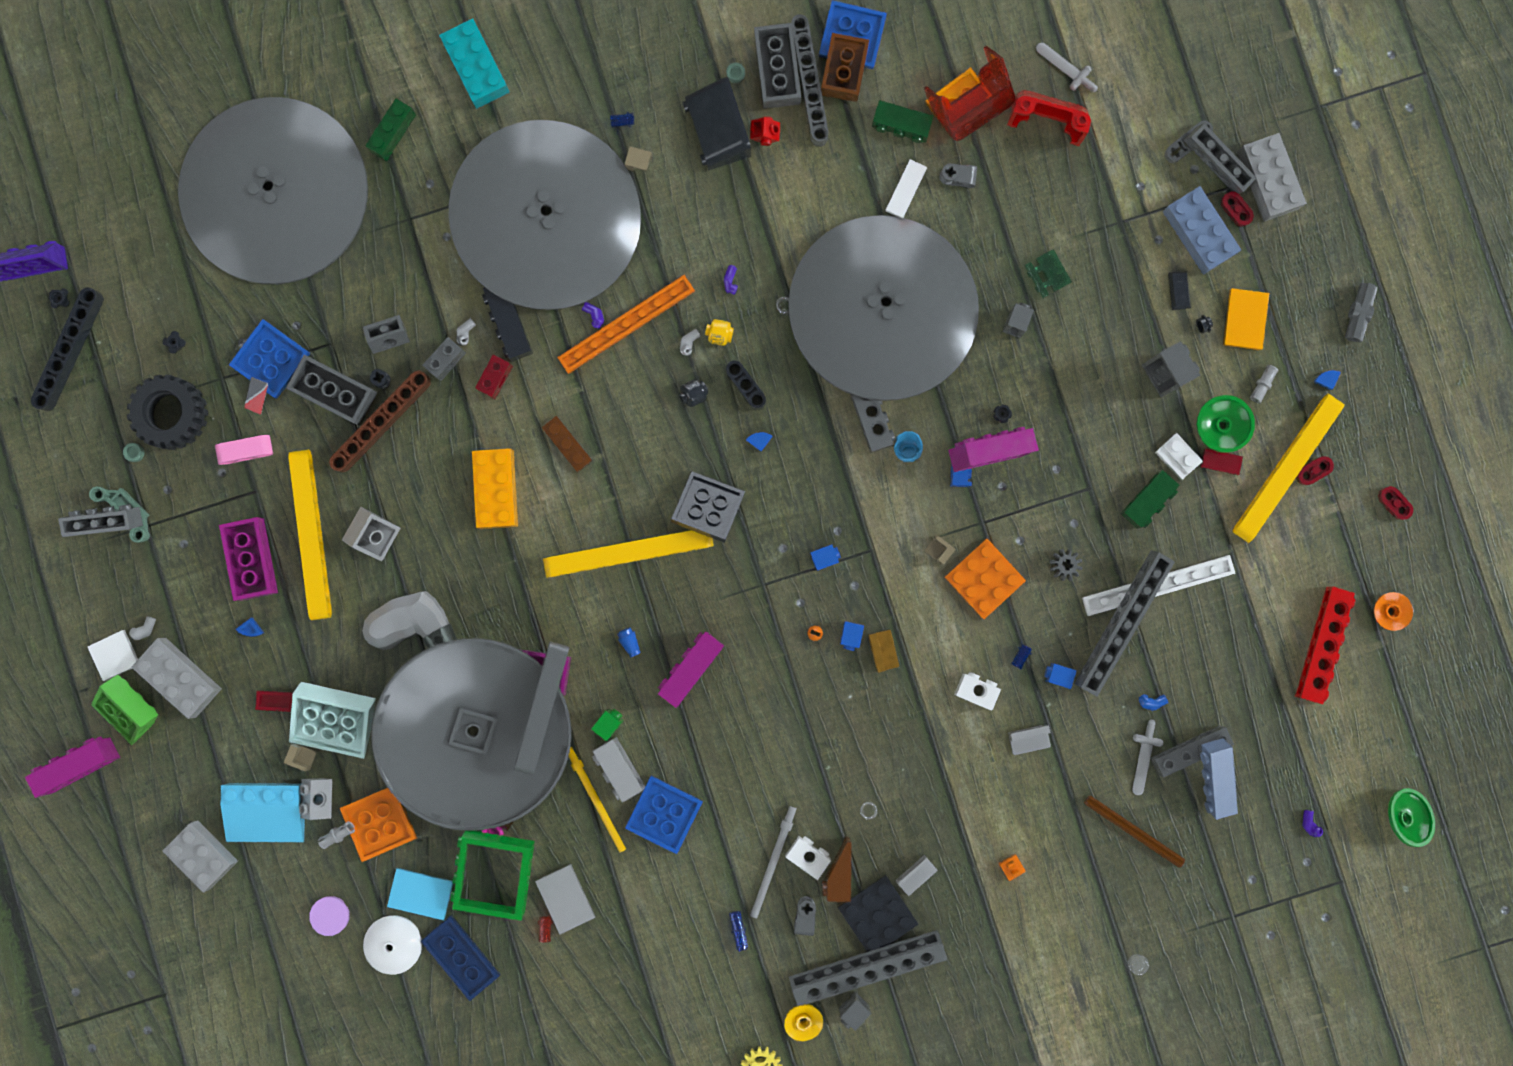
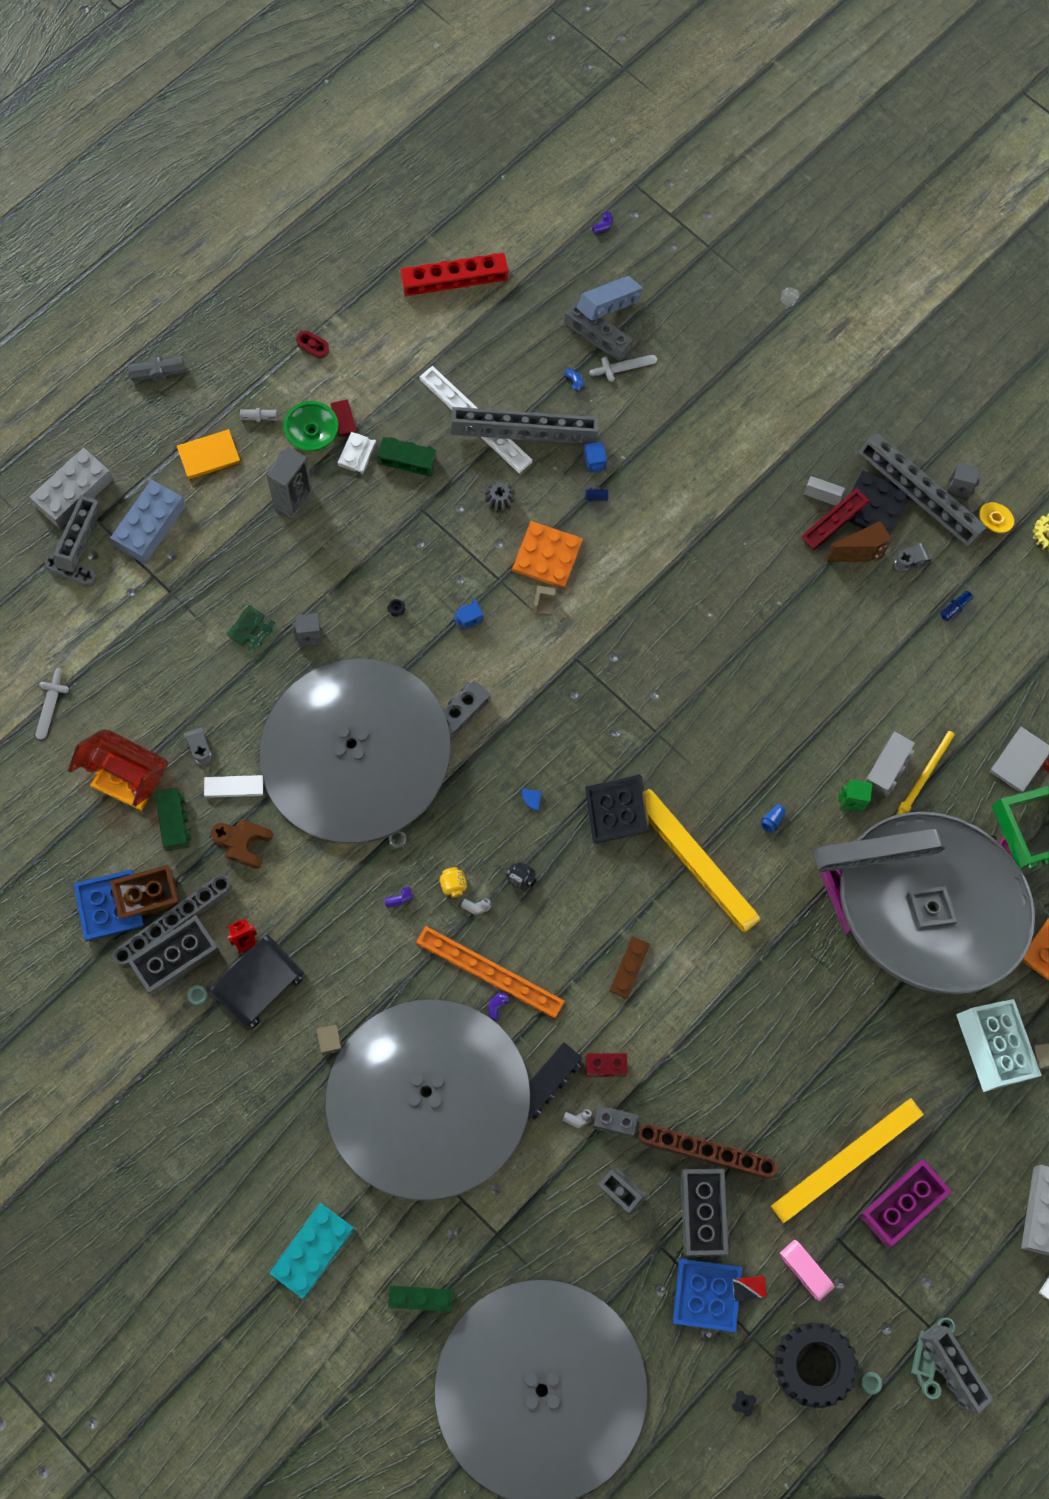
camera: 125 degrees left, 15 degrees down
light grey arm [129,616,156,640] -> none
blue tile [236,618,264,637] -> none
dark red tile [255,690,293,712] -> none
light grey slope [342,507,401,561] -> none
light grey piece [362,591,457,650] -> none
black bush [370,369,391,389] -> none
light orange brick [472,449,518,529] -> none
clear blue pin [610,112,635,128] -> none
blue plate [625,775,703,854] -> none
magenta brick [658,631,725,708] -> none
black beam [726,360,766,410] -> none
light grey bar [750,806,797,918] -> none
white brick [786,836,831,880] -> none
orange hinge [807,626,823,641] -> none
blue brick [810,545,841,571] -> none
blue brick [840,621,864,651] -> none
clear bush [860,802,877,820] -> none
pearl gold panel [868,630,899,673] -> none
dark azure hair [894,431,923,462] -> none
magenta brick [948,426,1039,472] -> none
white brick [954,672,1001,711] -> none
orange tile [998,854,1026,881] -> none
red windscreen [1007,90,1091,146] -> none
light grey panel [1008,724,1051,755] -> none
reddish brown axle [1084,795,1185,868] -> none
black tile [1168,271,1191,310] -> none
black plate [1196,315,1213,333] -> none
dark red plate [1221,191,1254,227] -> none
yellow beam [1232,393,1345,543] -> none
blue tile [1314,370,1341,390] -> none
orange dish [1374,592,1413,631] -> none
dark red plate [1378,486,1414,520] -> none
green dish [1388,788,1435,847] -> none
none -> reddish brown piece [211,820,274,869]
none -> dark red plate [801,488,869,551]

